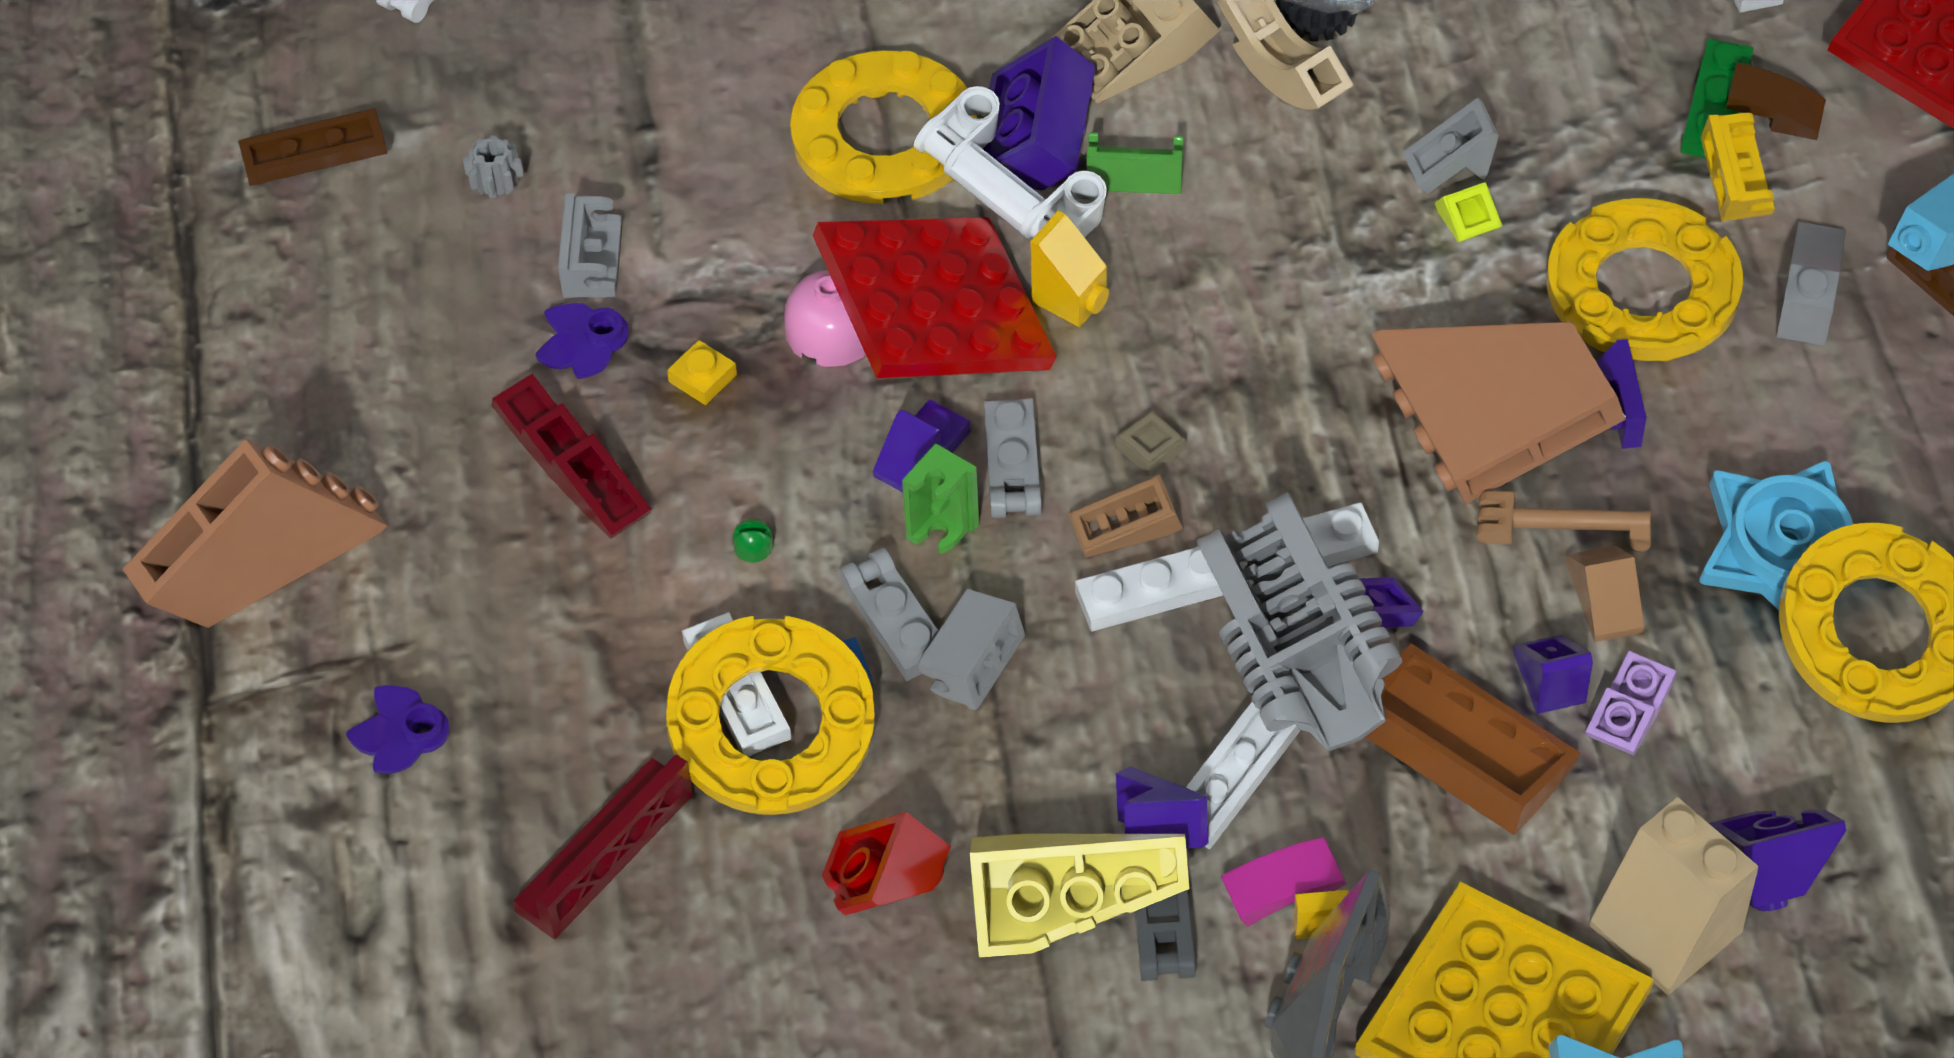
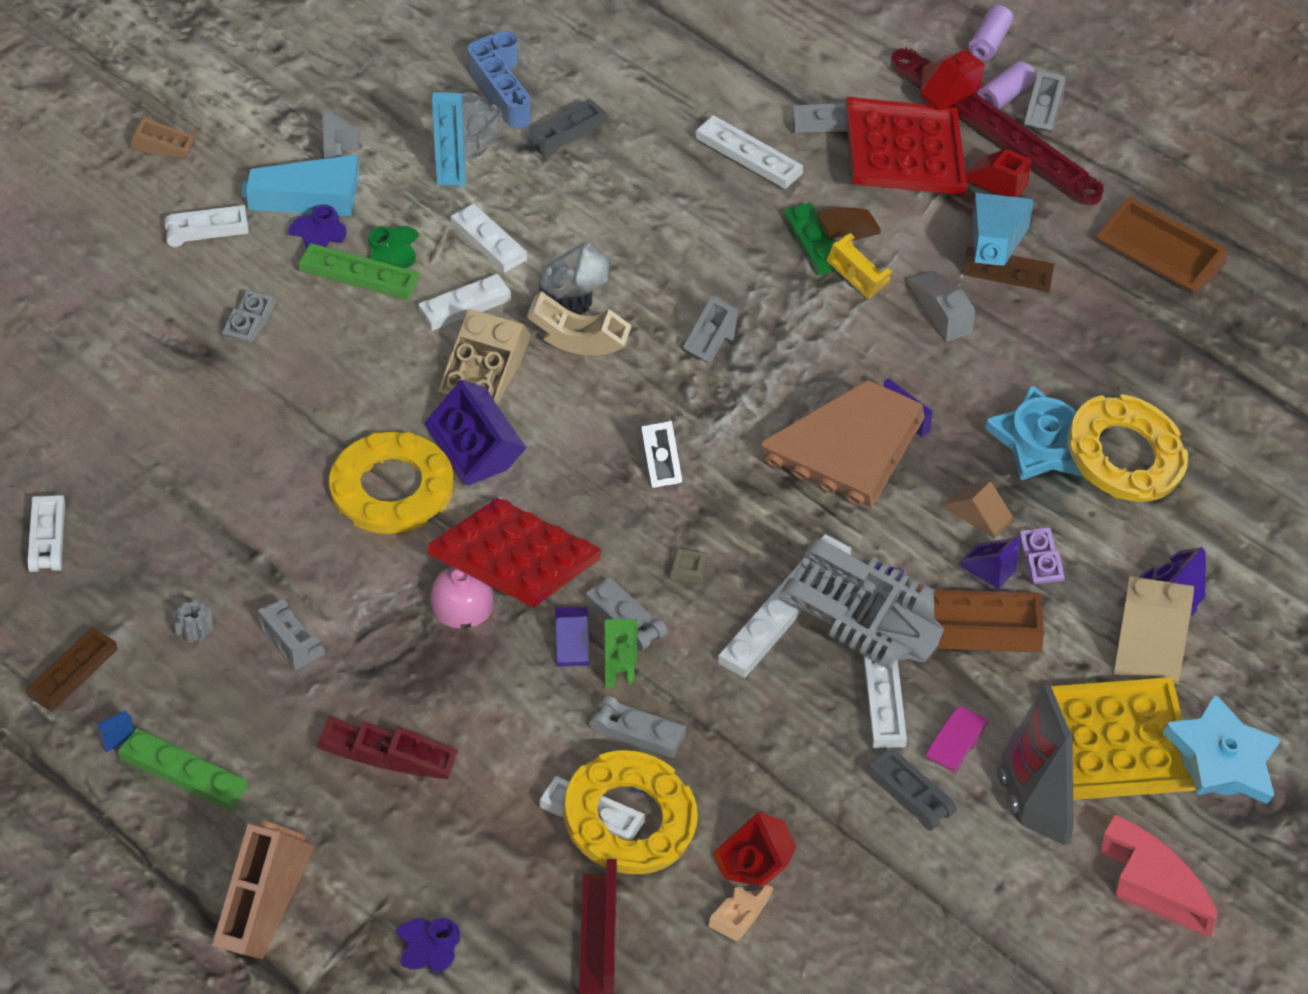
camera: 40 degrees left, 5 degrees down
dark purple plate [535,303,629,379] -> none
yellow plate [667,340,737,406] -> none
green hinge [732,518,773,563] -> none
white piece [914,86,1107,238] -> none
light grey hinge [917,589,1025,711] -> none
light yellow wedge [970,834,1189,957] -> none
yellow slope [1030,210,1109,328] -> none
medium nougat slope [1067,474,1183,558] -> none
bright green hinge [1086,132,1183,194] -> none
dark purple slope [1115,766,1209,848] -> none
yellow plate [1293,890,1349,940] -> none
neon yellow slope [1435,182,1502,243] -> none
medium nougat hinge [1476,491,1652,551] -> none
yellow plate [1546,198,1743,361] -> none
none -> blue tile [97,710,134,753]
none -> bright green plate [118,728,248,812]
none -> slope [635,420,682,488]
none -> light nougat slope [708,885,773,942]

